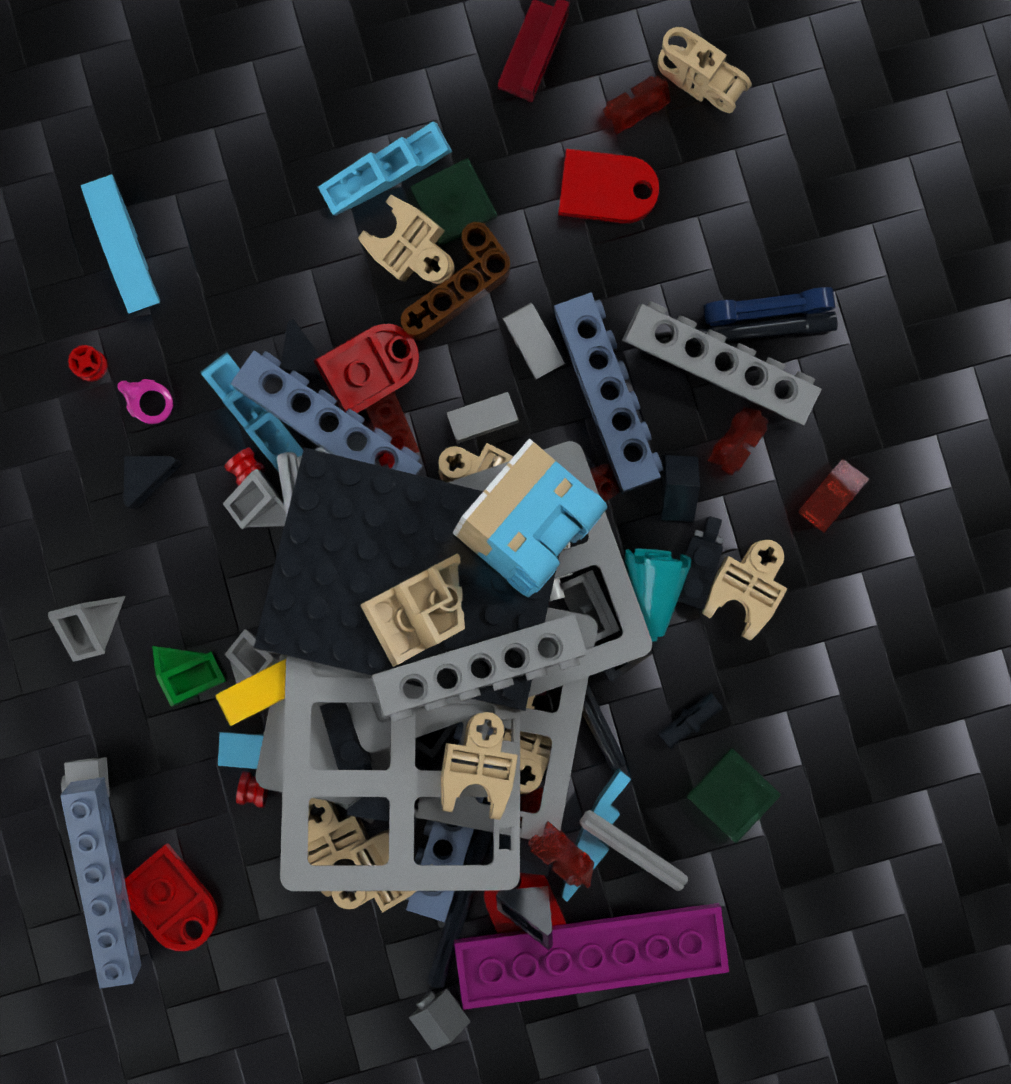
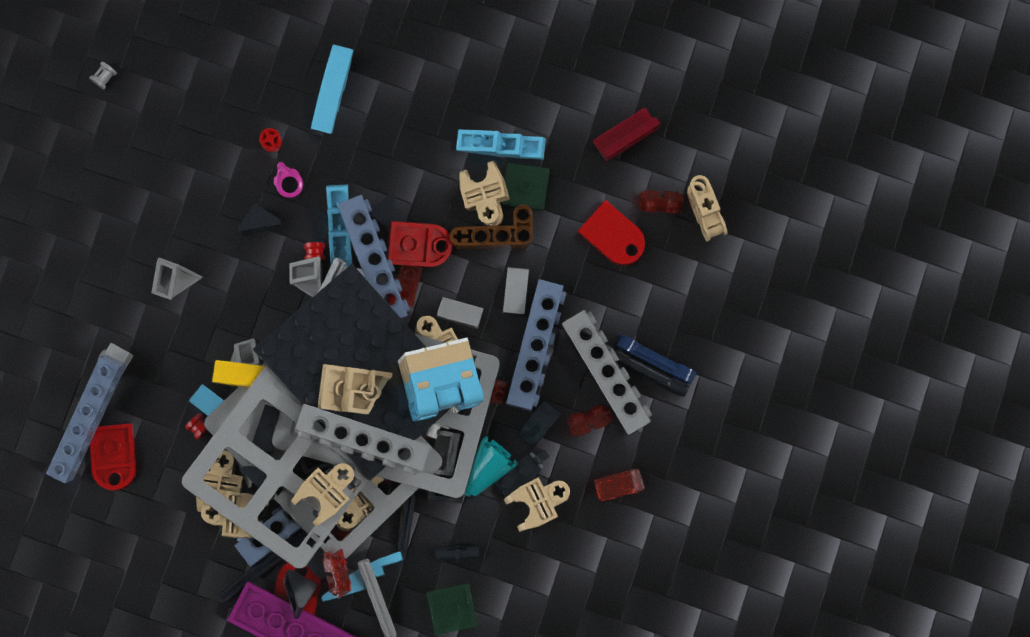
camera: 30 degrees right, 5 degrees down
green slope [152,646,225,706] -> none
dark grey brick [409,989,471,1050] -> none

